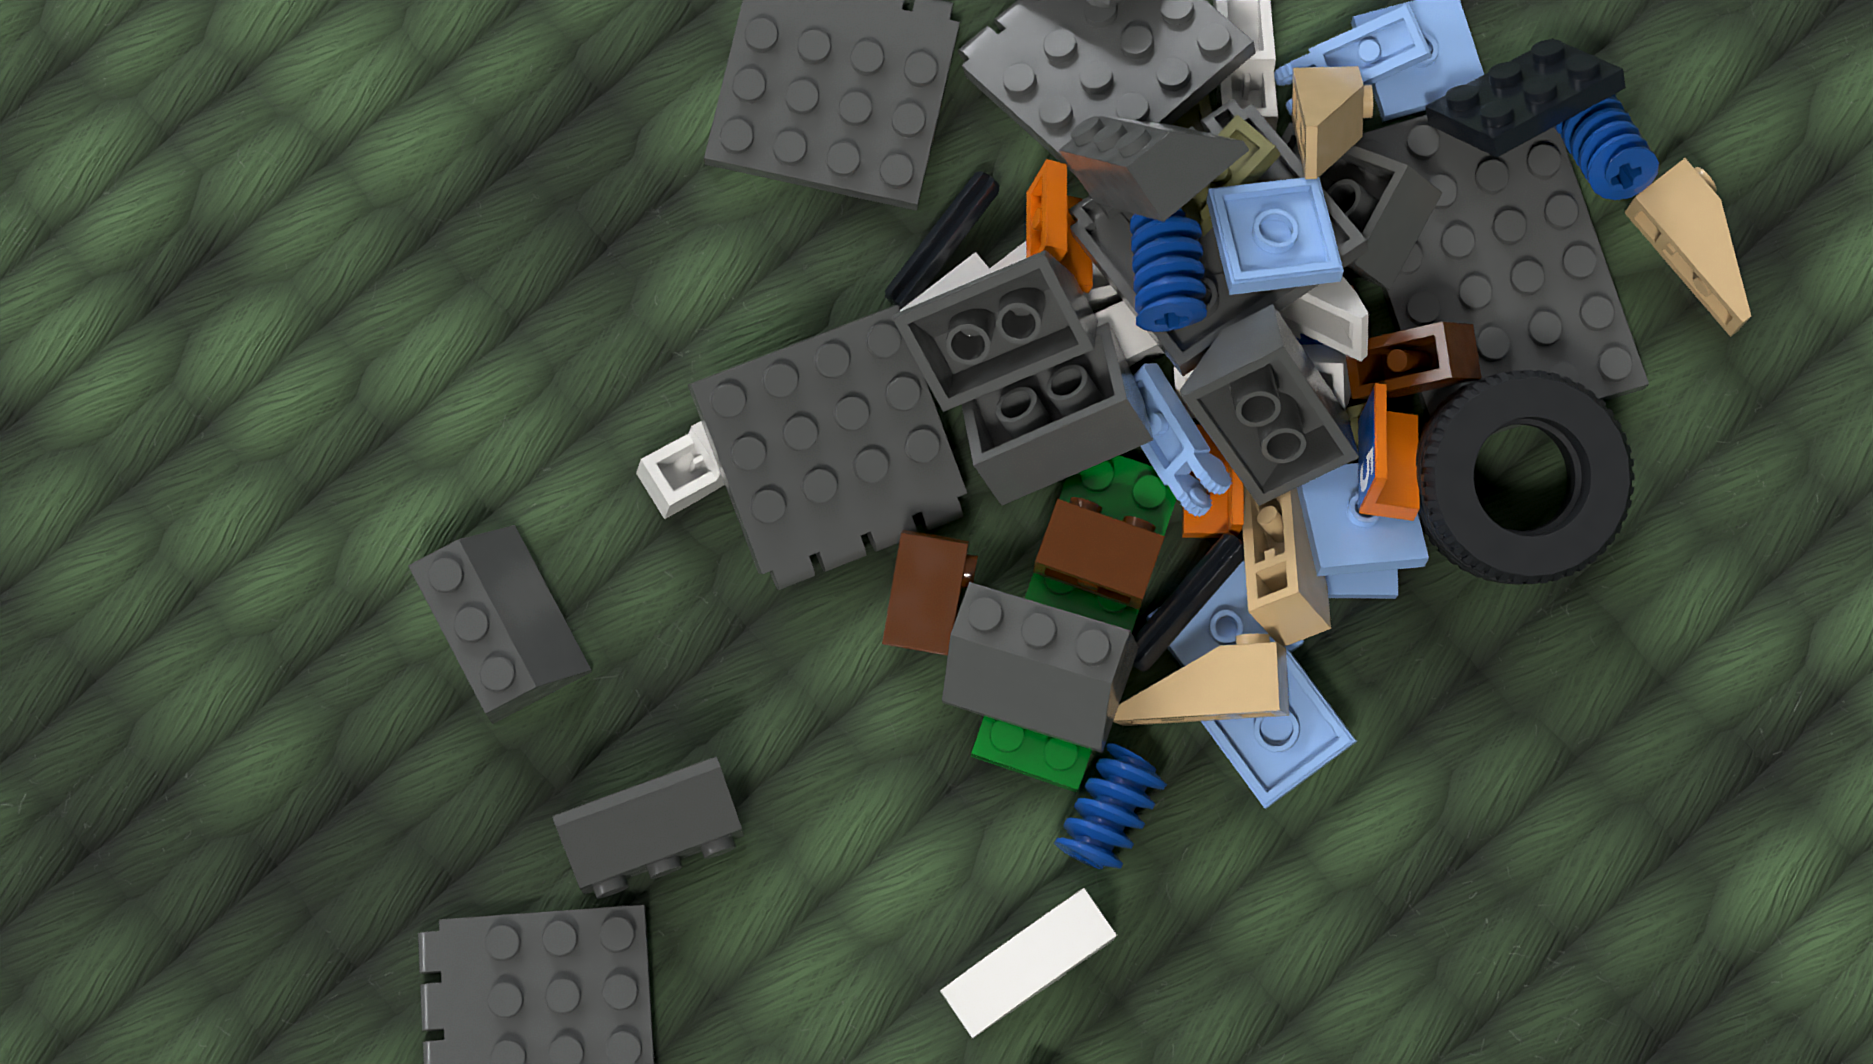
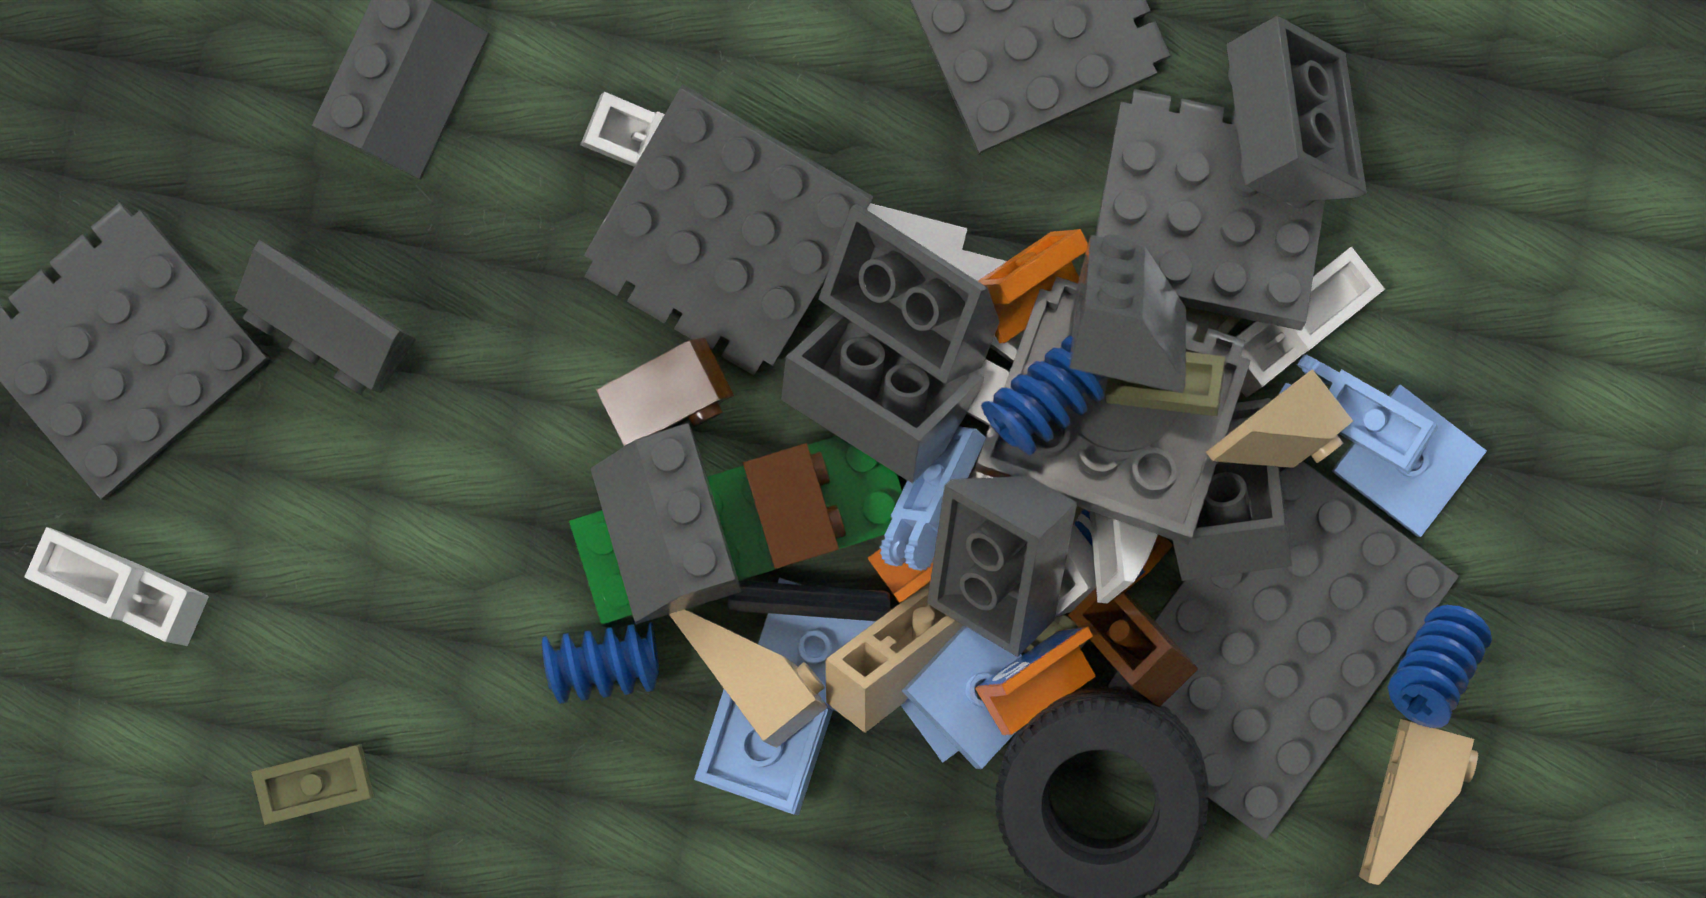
camera: 60 degrees right, 10 degrees up
black axle [885,171,1000,309] -> none
white slope [940,888,1117,1039] -> none
light blue plate [1206,177,1344,295] -> none
black plate [1425,38,1626,158] -> none

